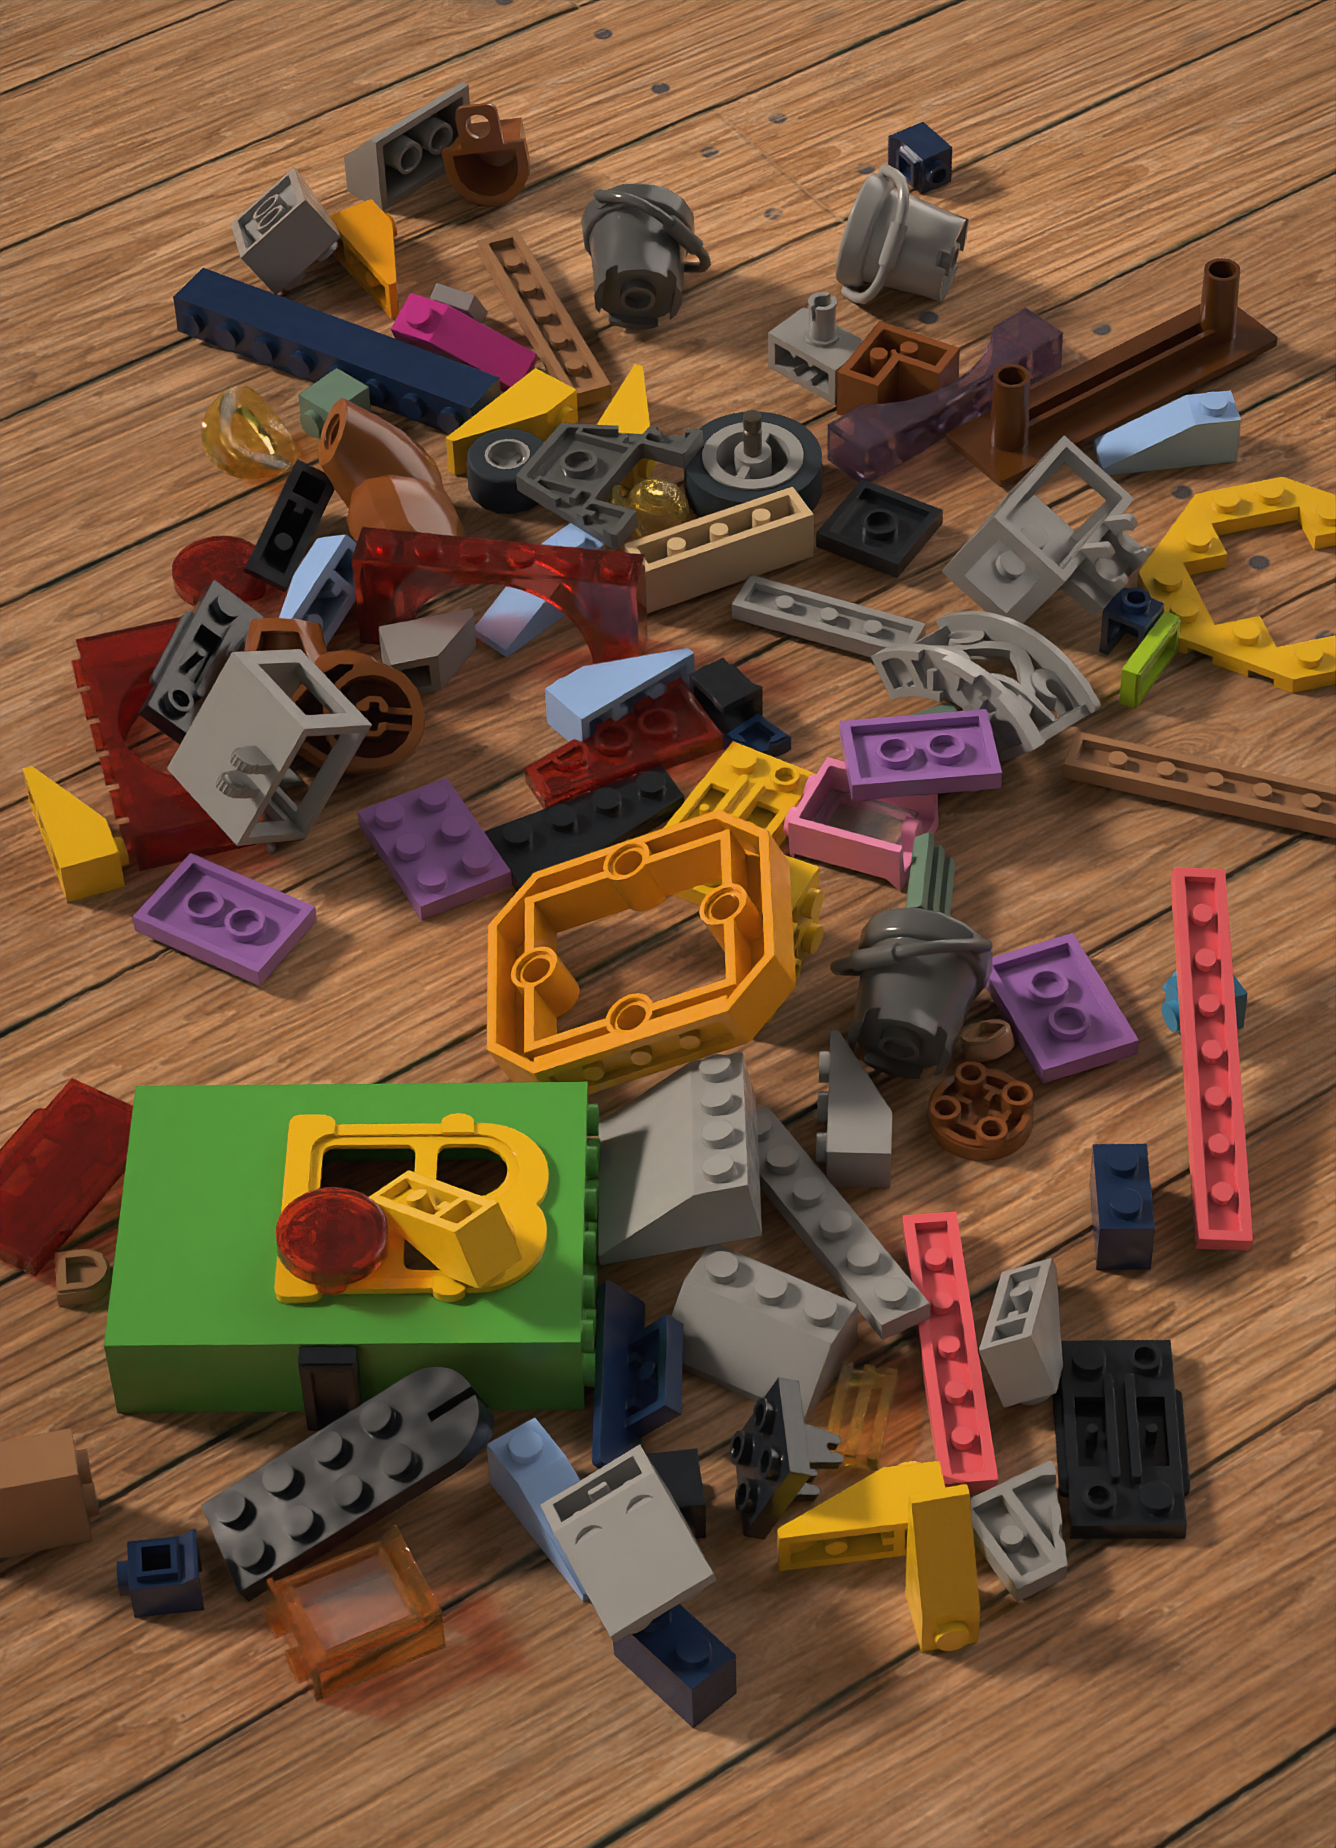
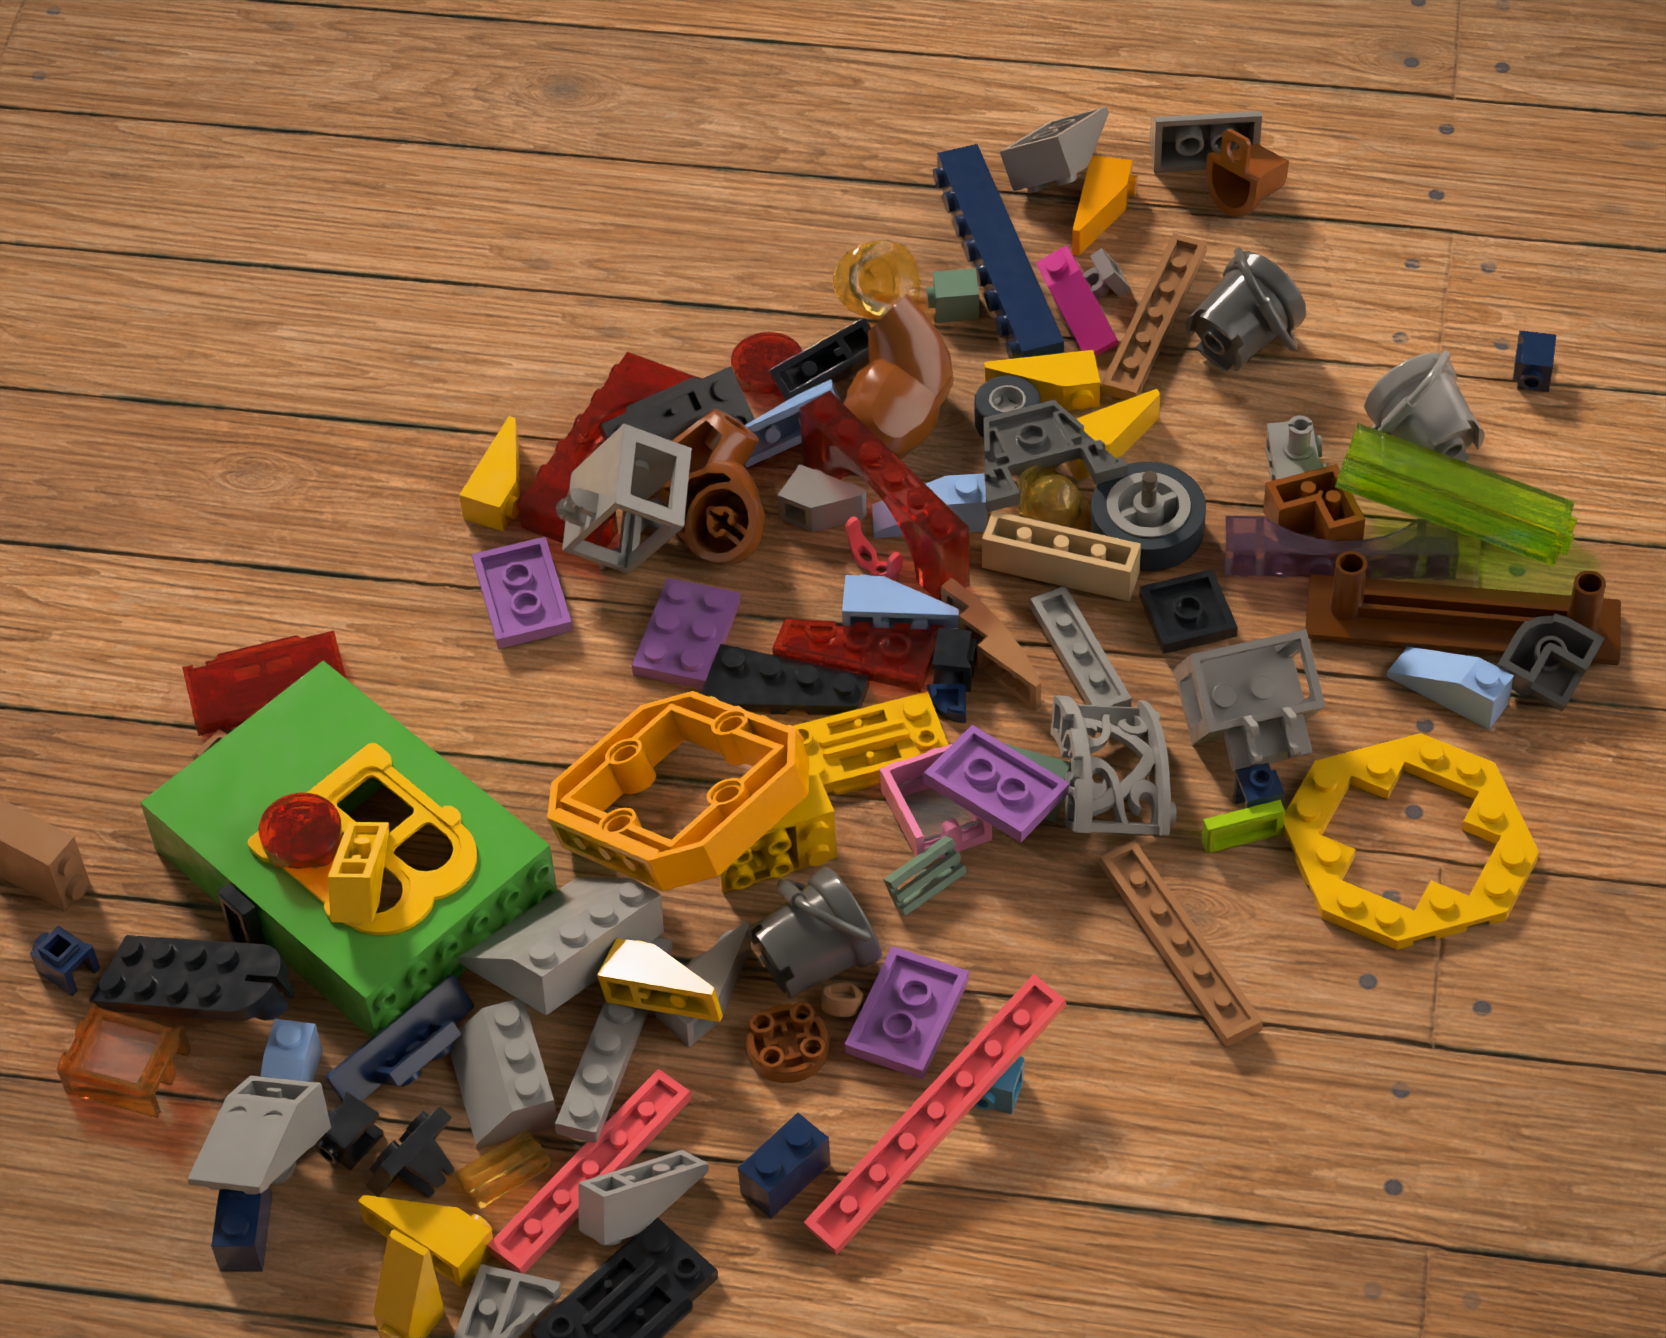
camera: 45 degrees right, 5 degrees up
none -> yellow slope [597,938,723,1022]
none -> coral cap [845,516,903,581]
none -> medium nougat slope [941,577,1041,710]
none -> clear neon green brick [1335,423,1578,567]
none -> dark grey brick [1497,614,1605,712]

